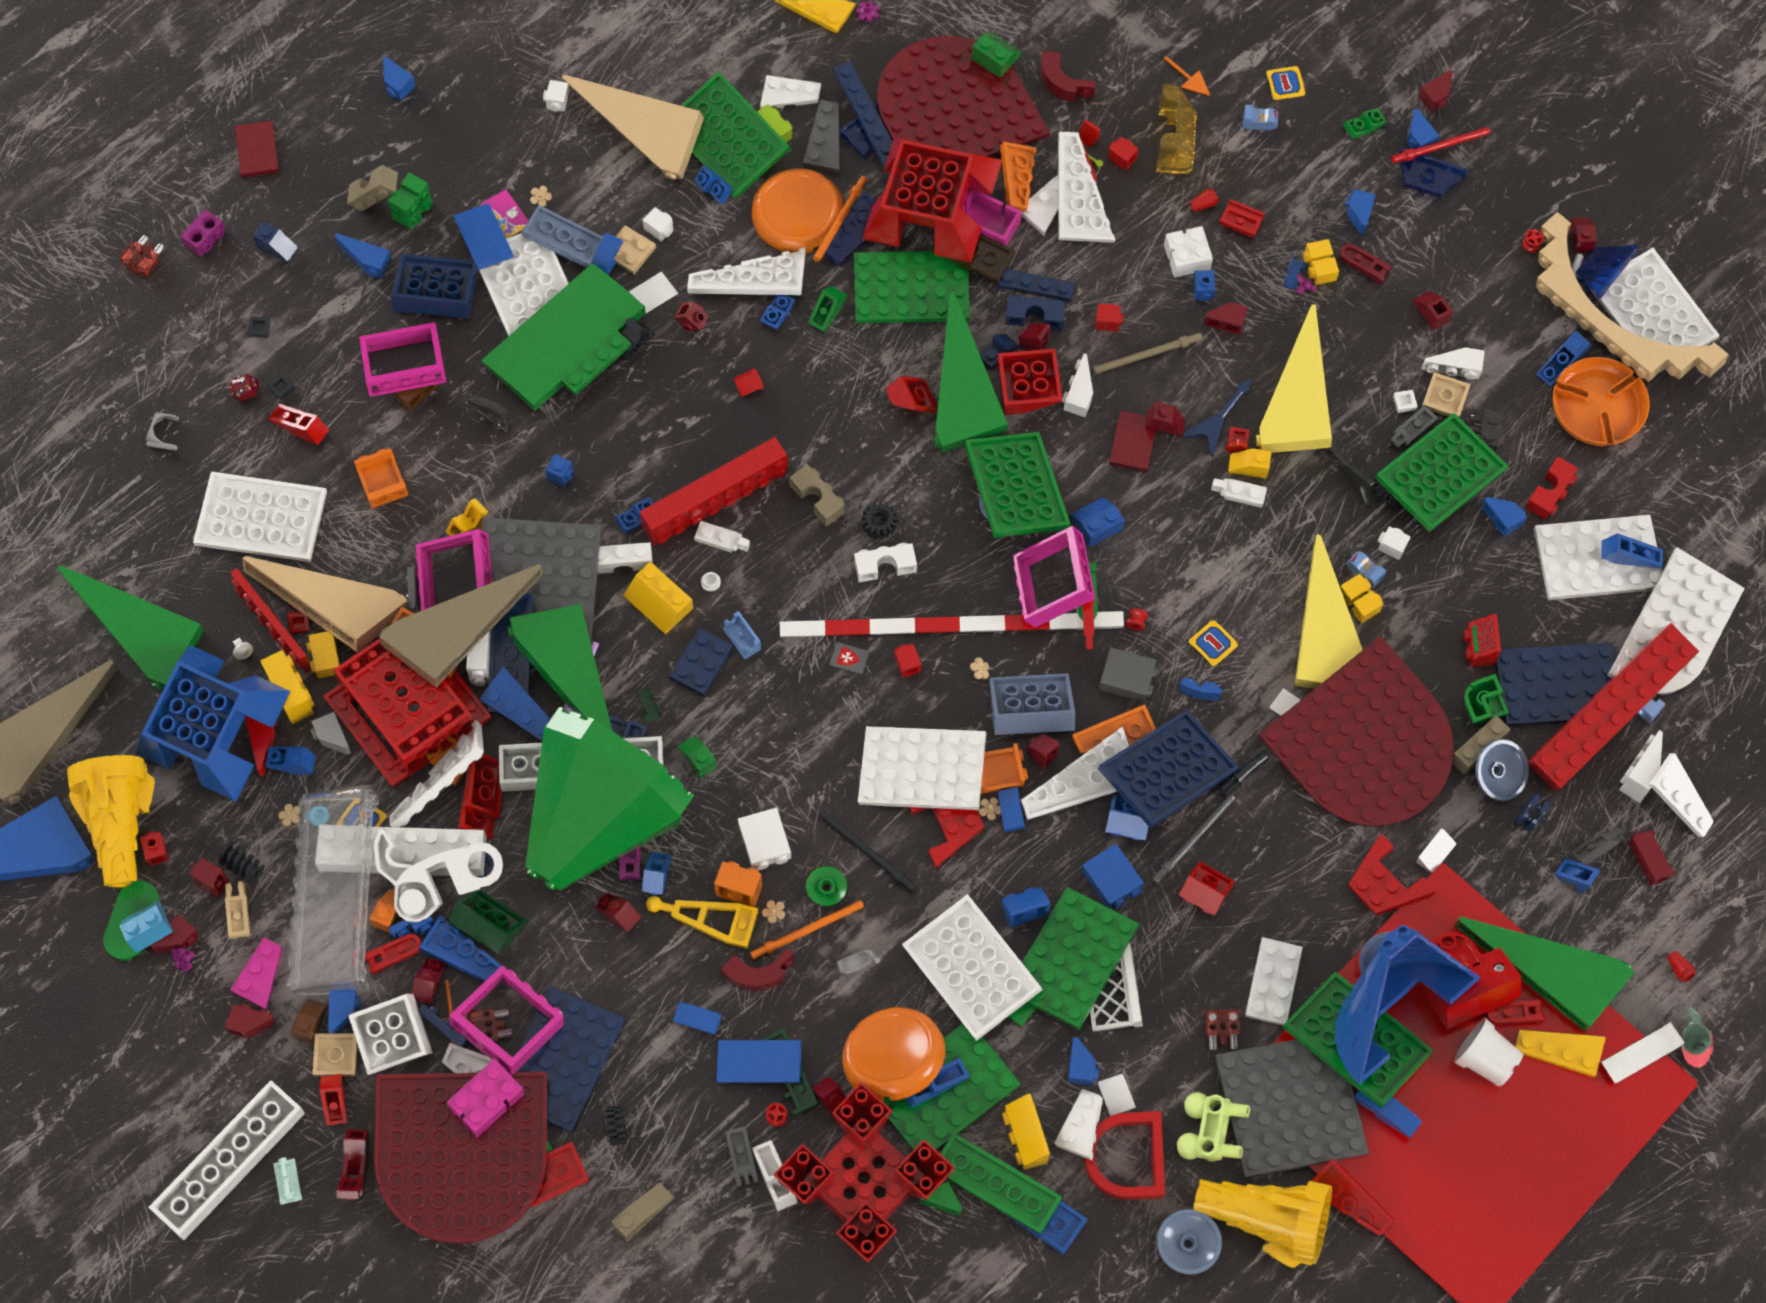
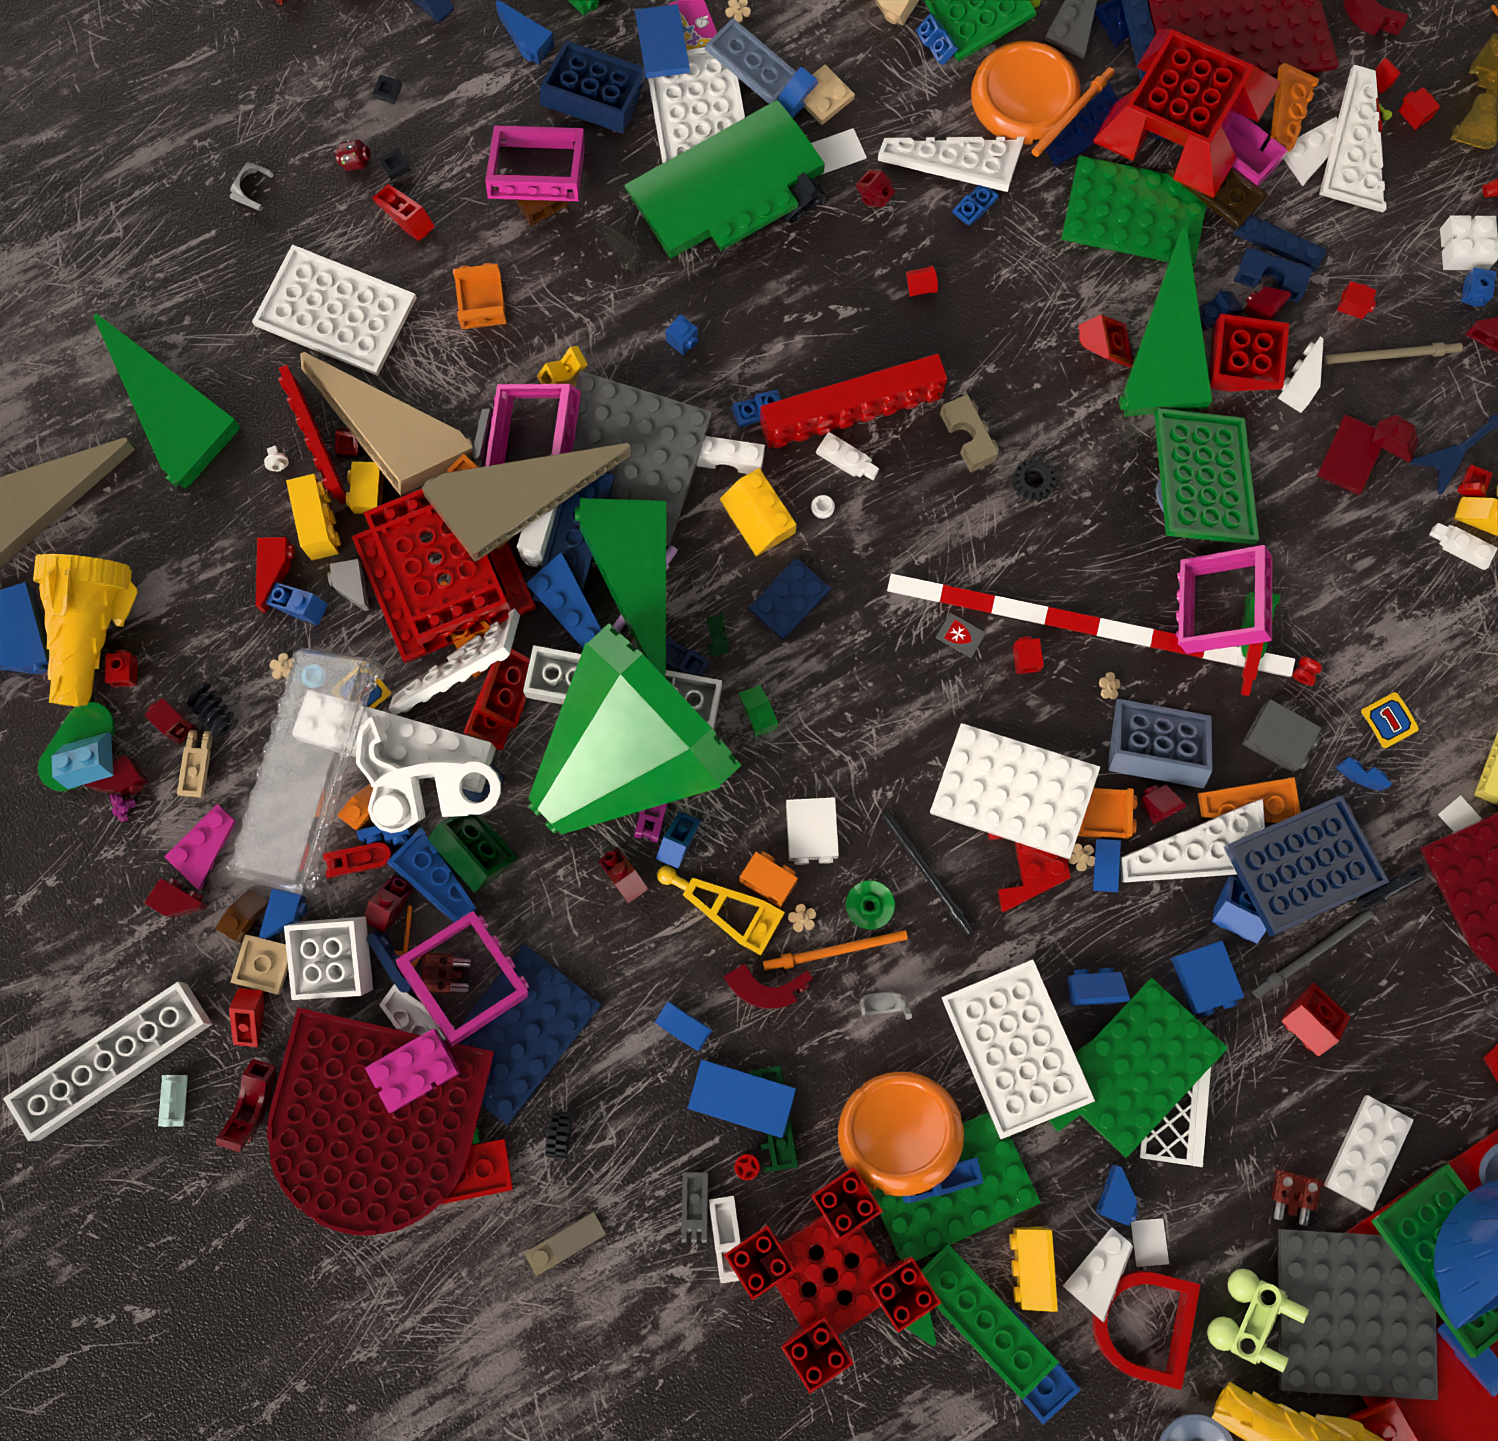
camera: 15 degrees right, 10 degrees up
blue slope [136,645,291,802] -> none
white brick [643,207,673,241] -> none
medium blue hinge [723,611,761,660] -> none
green slope [808,286,848,332] -> none
dark red slope [812,1076,846,1129] -> none
white arch [854,543,917,582] -> none
blue slope [1069,497,1125,547] -> none

